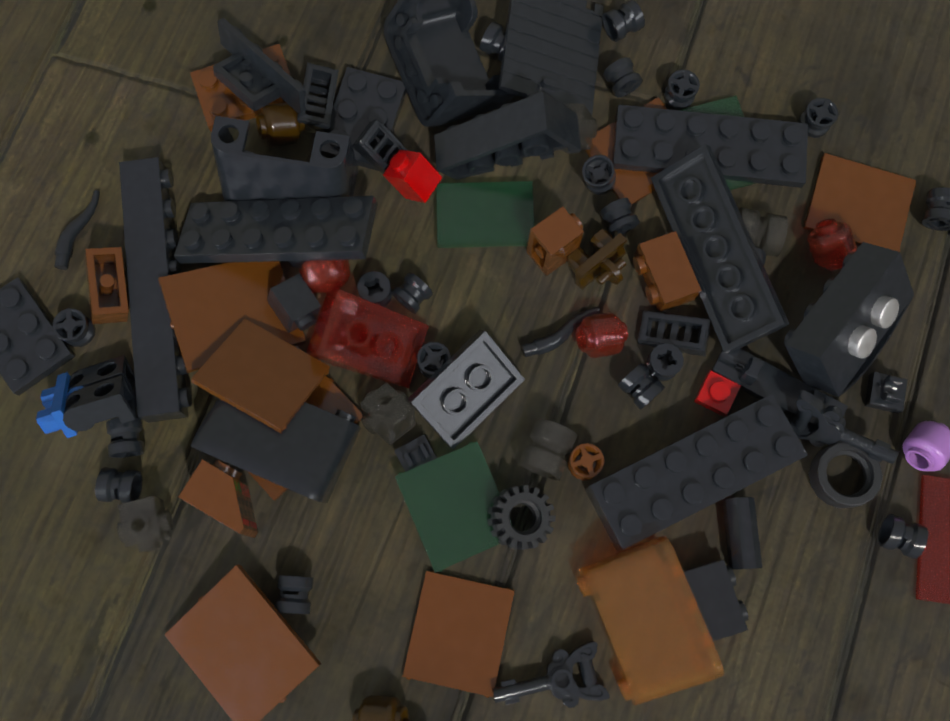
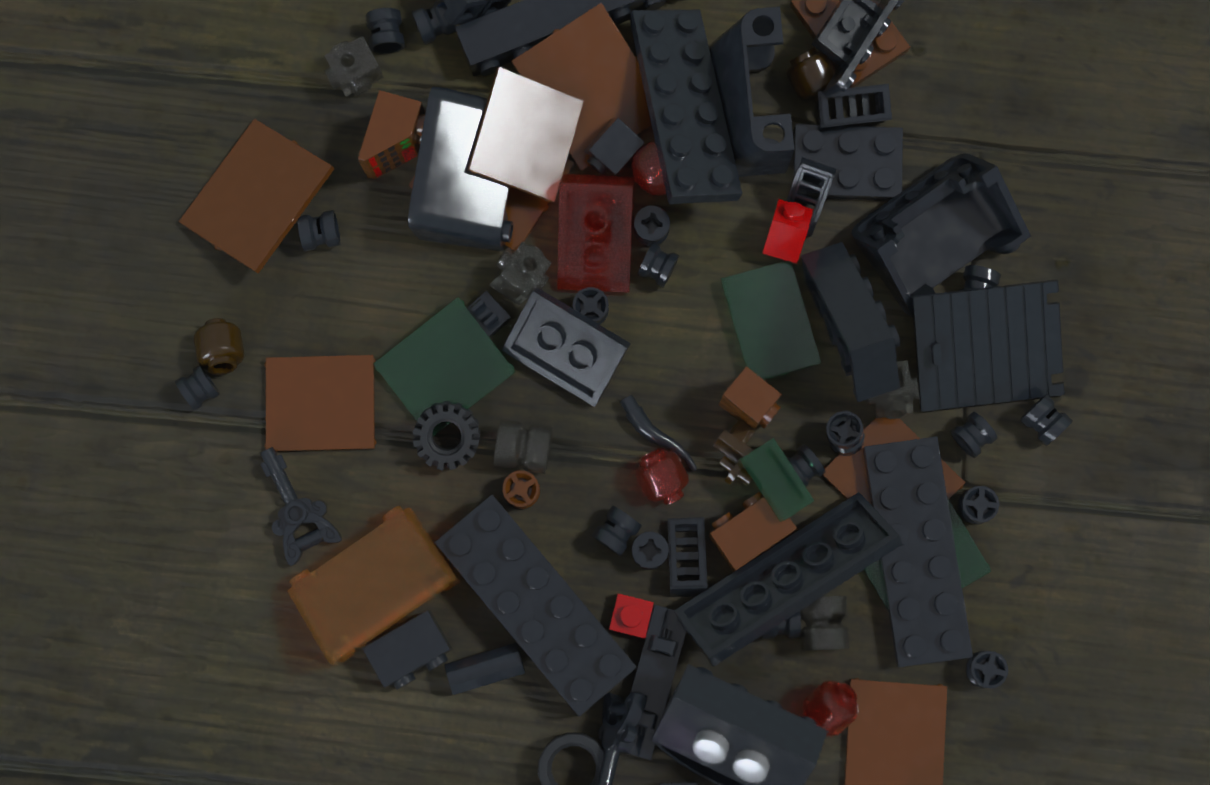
camera: 80 degrees right, 5 degrees up
none -> clear green tile [740,438,814,522]

